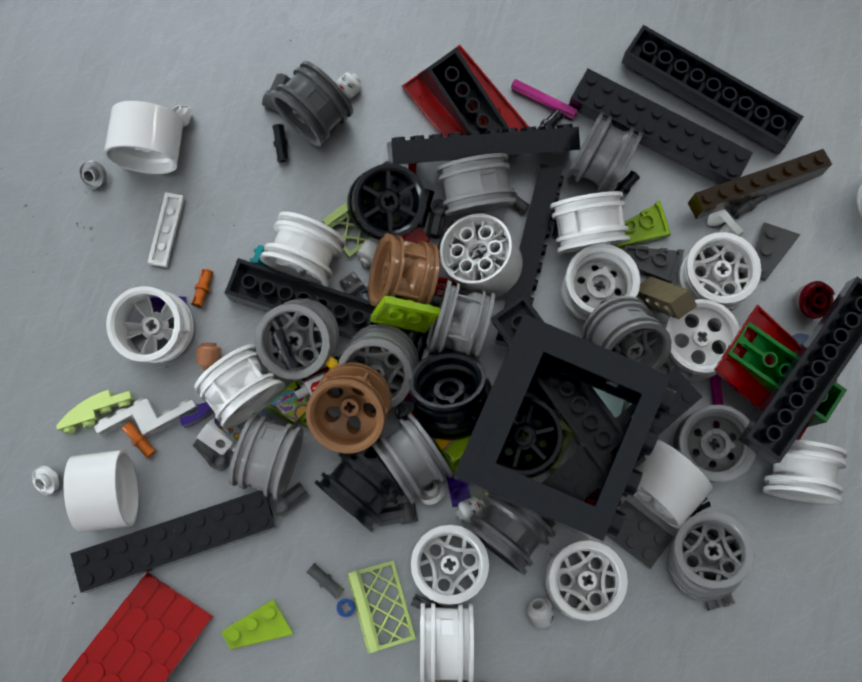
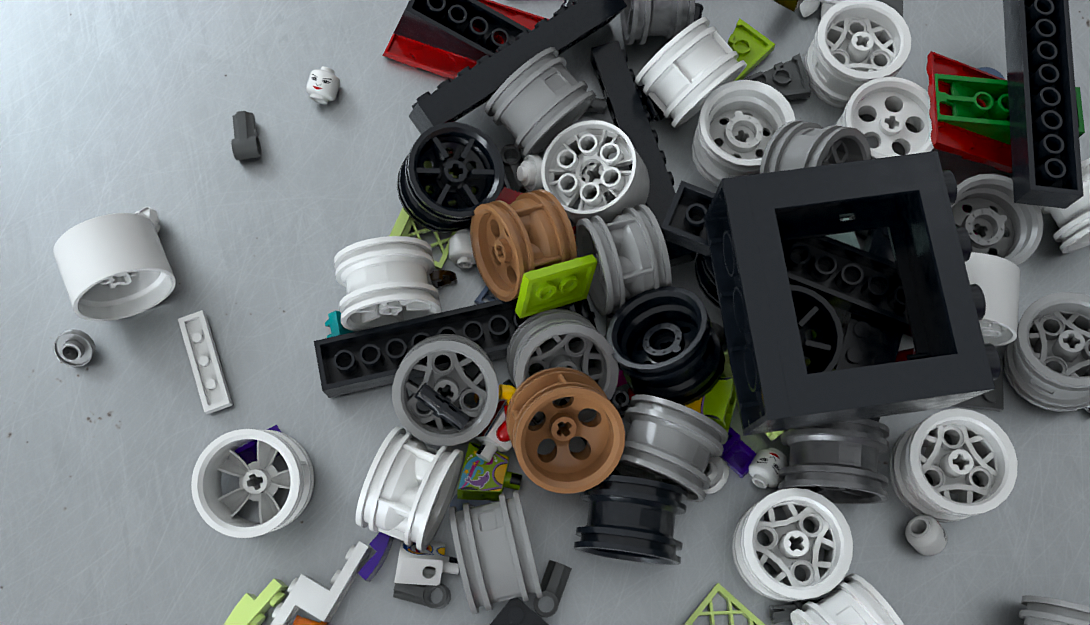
camera: 30 degrees left, 5 degrees down
orange pin [191,269,214,308] -> none
nougat head [196,342,221,370] -> none
dark grey wheel [270,61,354,146] -> none
black pin [272,124,289,163] -> none
light grey tile [339,271,366,295] -> none
dark grey piece [378,502,418,527] -> none
dark tan brick [636,276,697,320] -> none
dark red cone [795,281,835,319] -> none
none -> dark brown tile [429,270,458,288]
none -> white plate [517,155,543,192]

